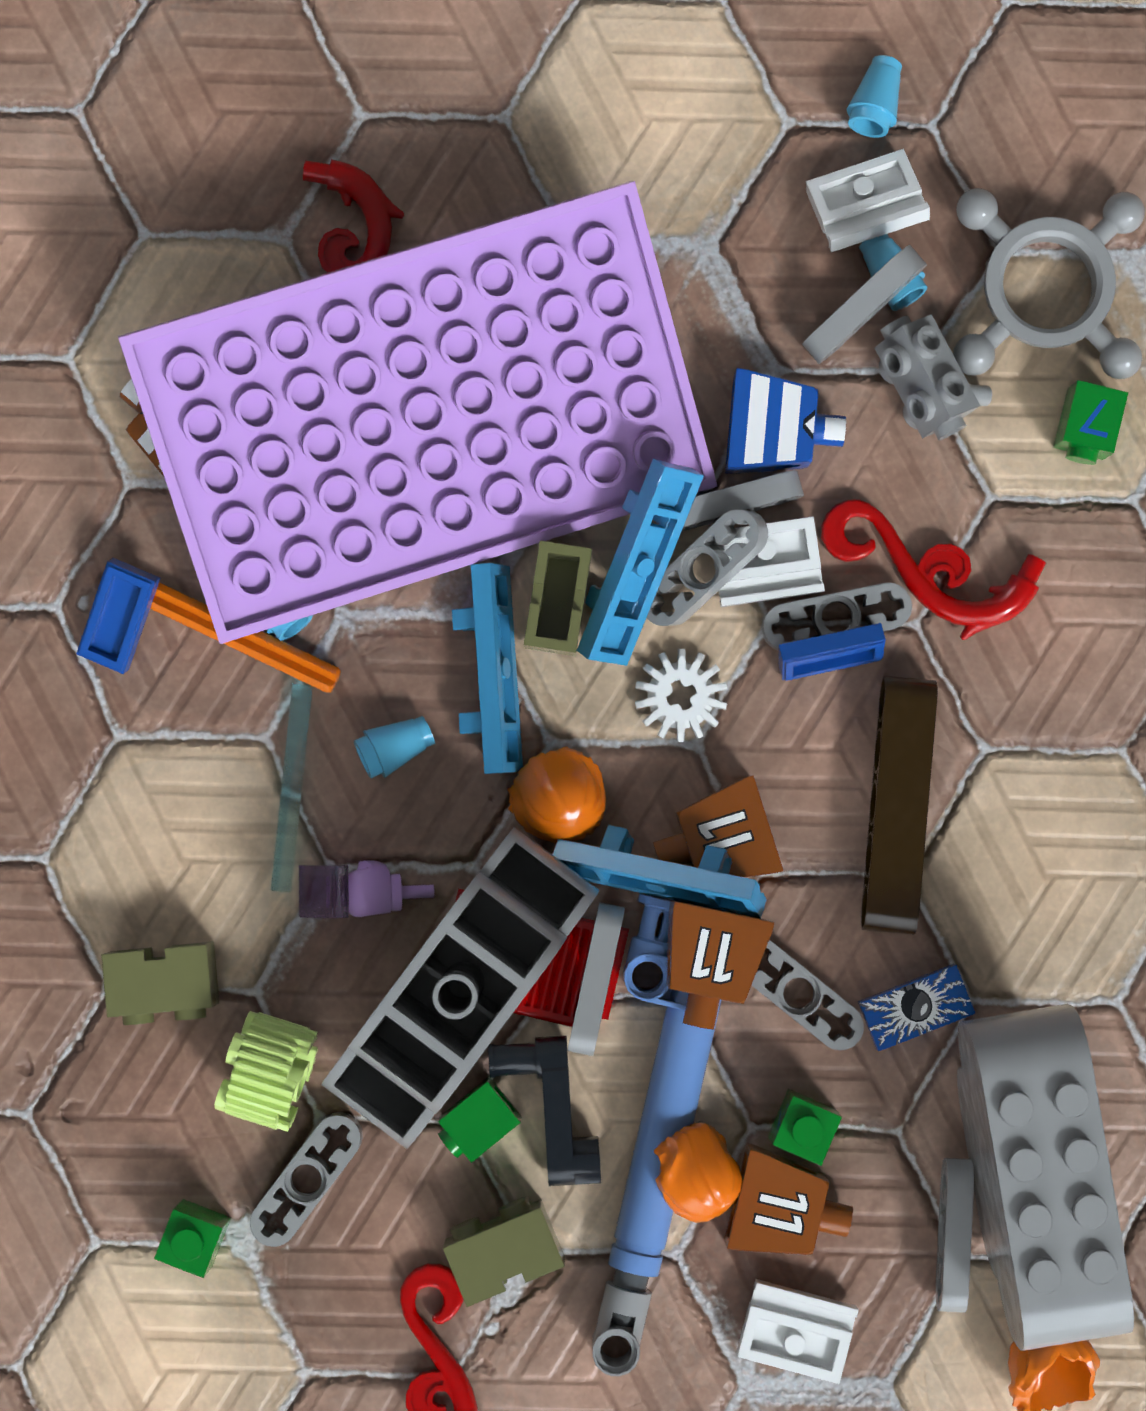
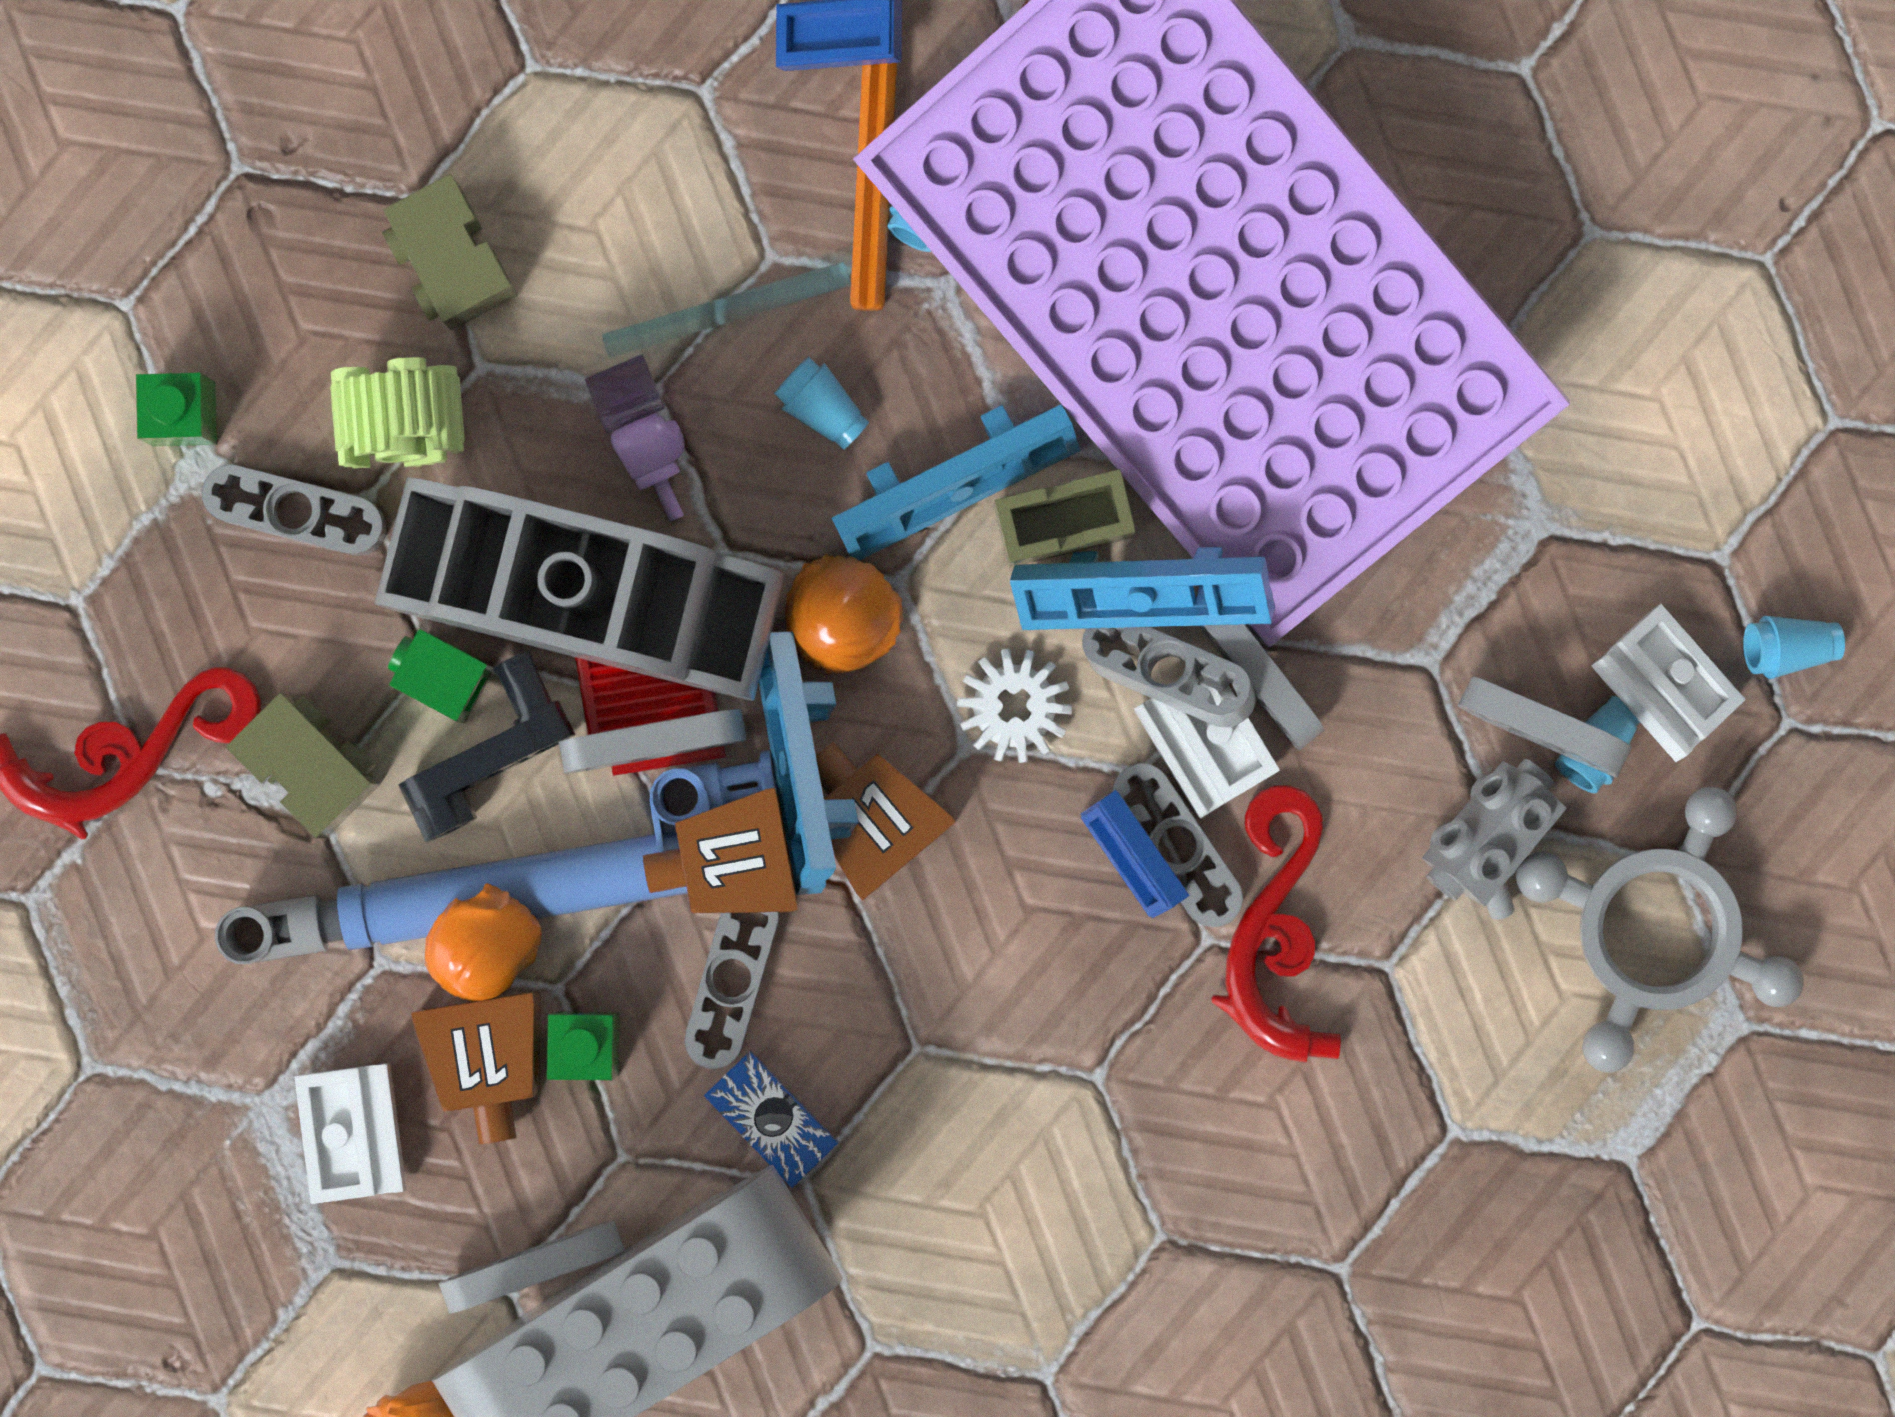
camera: 70 degrees right, 0 degrees up
red plant [303,159,404,273] -> none
torso [725,368,846,474] -> none
dark brown beam [861,676,938,935] -> none
green brick [1053,380,1129,465] -> none

